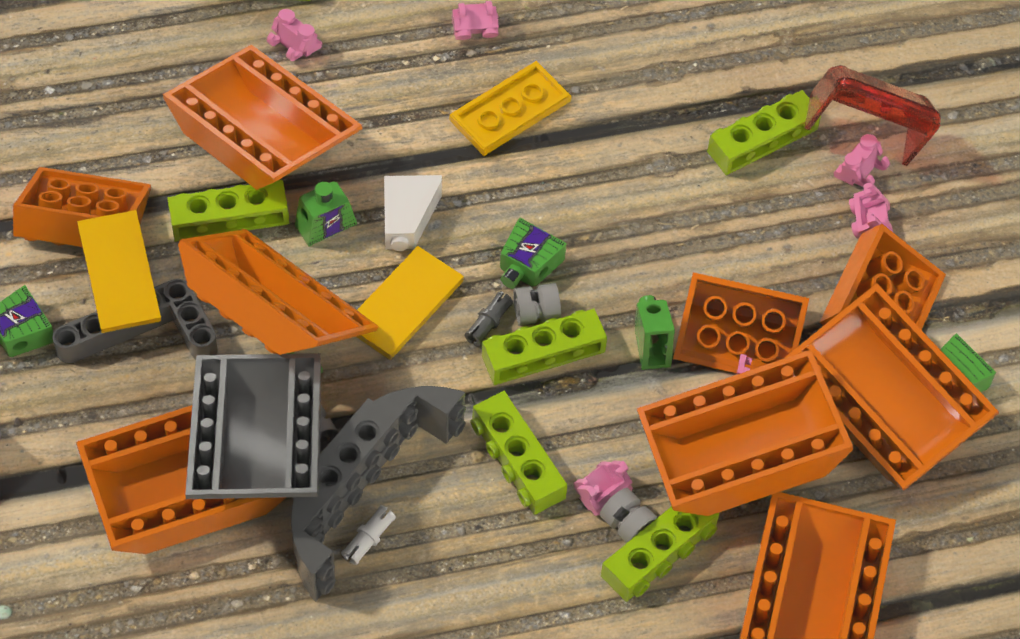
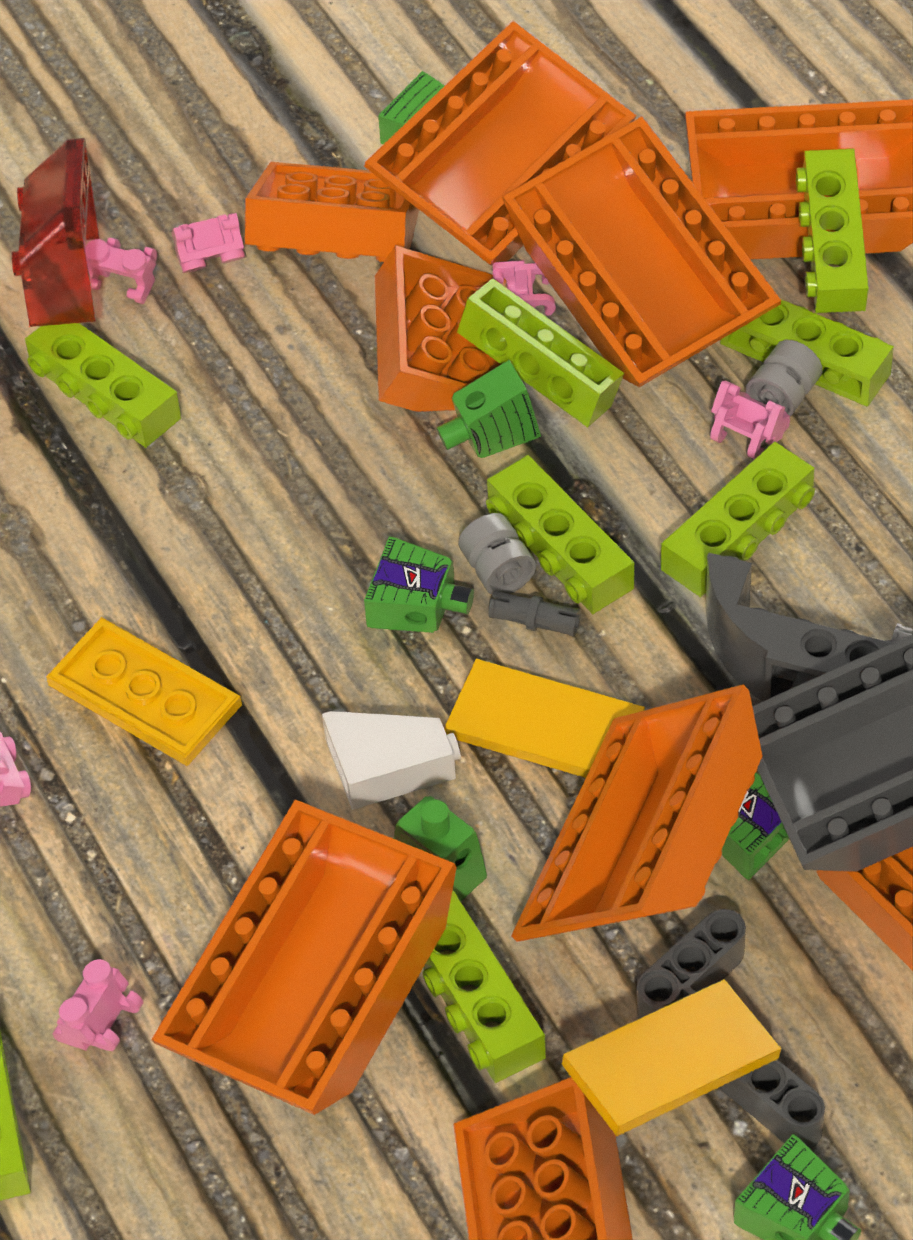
camera: 100 degrees left, 5 degrees down
none -> lime brick [457,278,624,428]
none -> lime brick [796,149,869,313]

